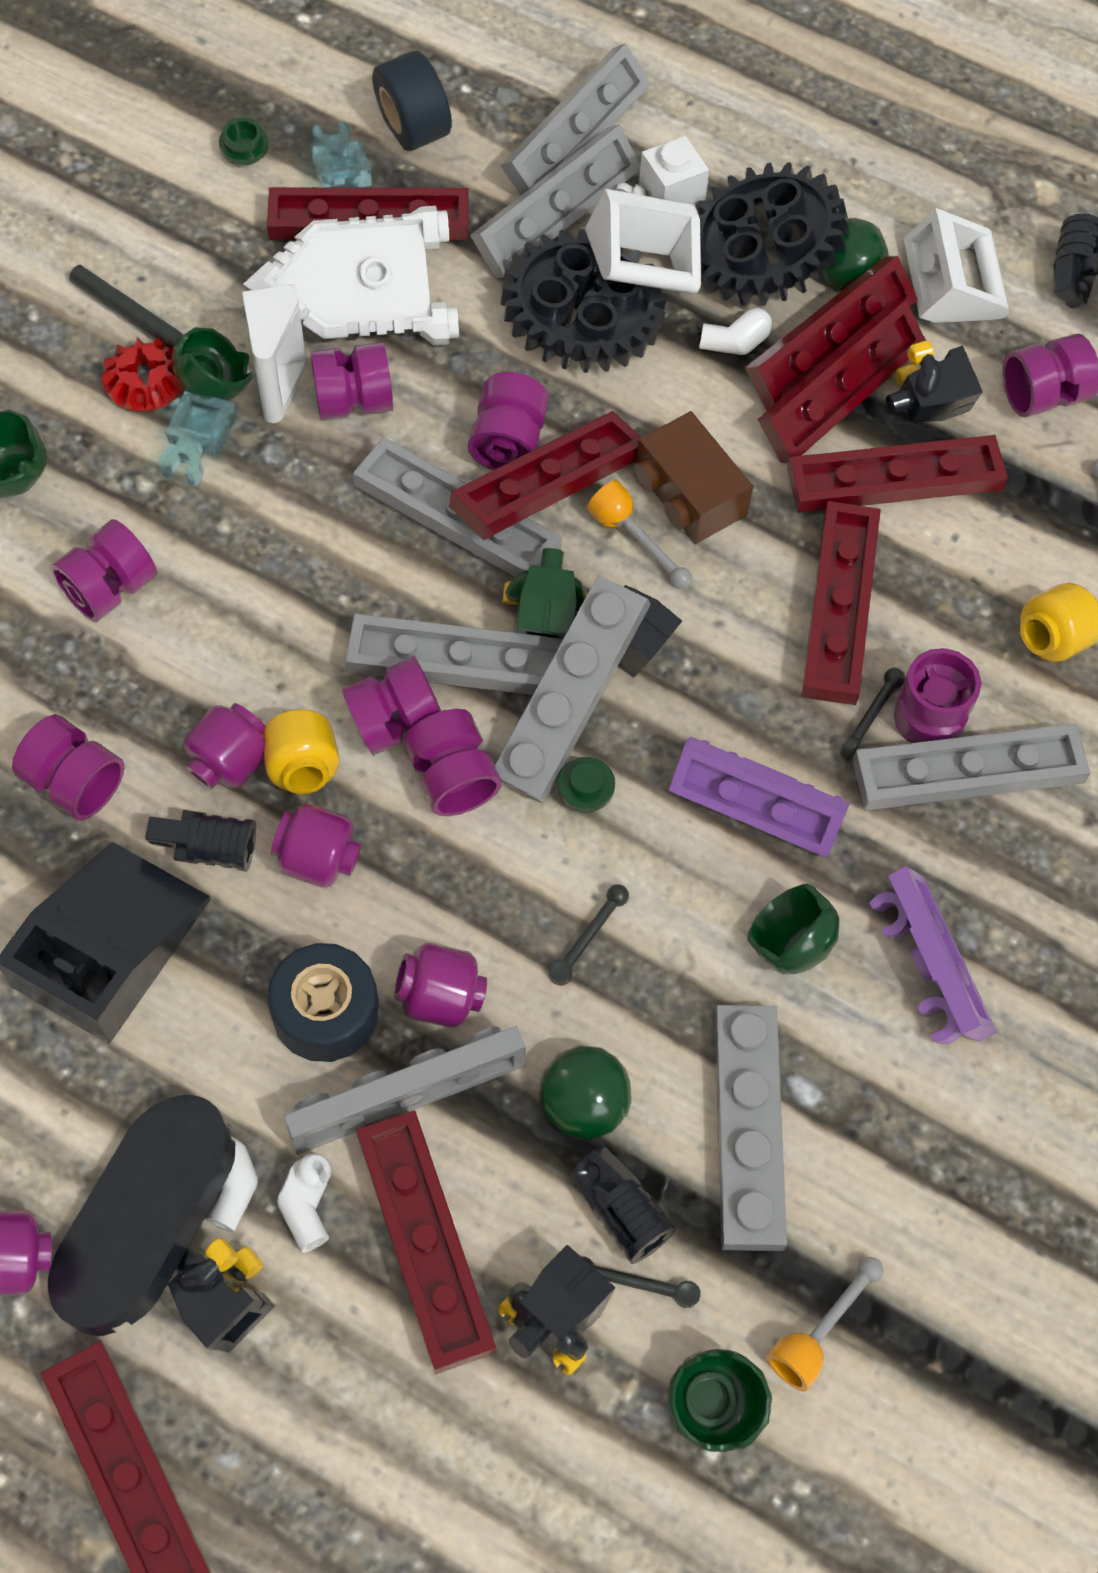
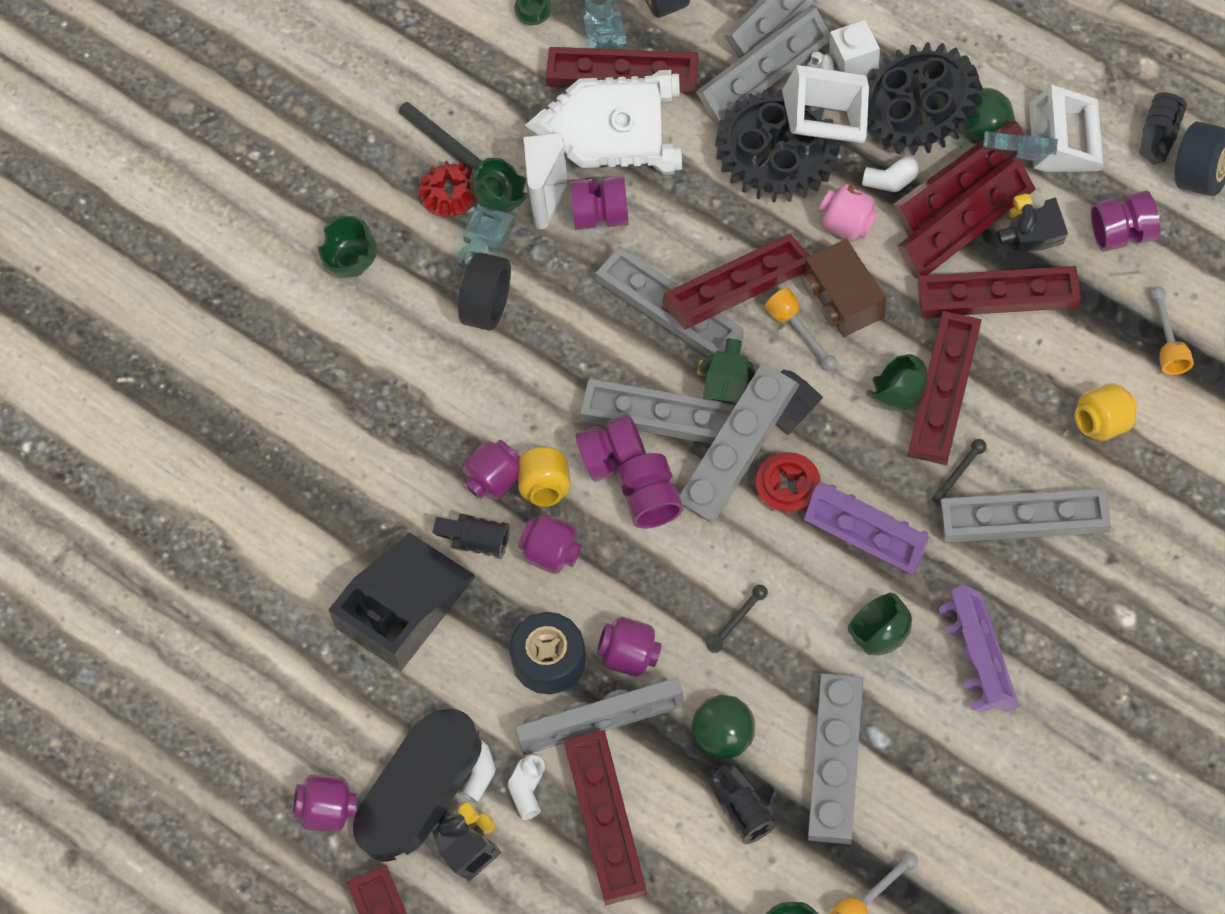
camera: 15 degrees right, 0 degrees up
magenta wheel [12,714,125,821] -> none
magenta wheel [50,519,158,623] -> none
magenta wheel [468,372,549,470] -> none
black piece [498,1245,616,1375] -> none
dark green plate [558,757,615,813] -> none
pearl dark grey hinge [581,1256,701,1308] -> none
magenta wheel [893,648,982,743] -> none
none -> black tyre [458,252,511,330]
none -> red gear [756,452,821,515]
none -> bright pink head [818,184,879,242]
none -> dark green hair [866,354,927,411]
none -> clear light blue plate [983,131,1058,161]

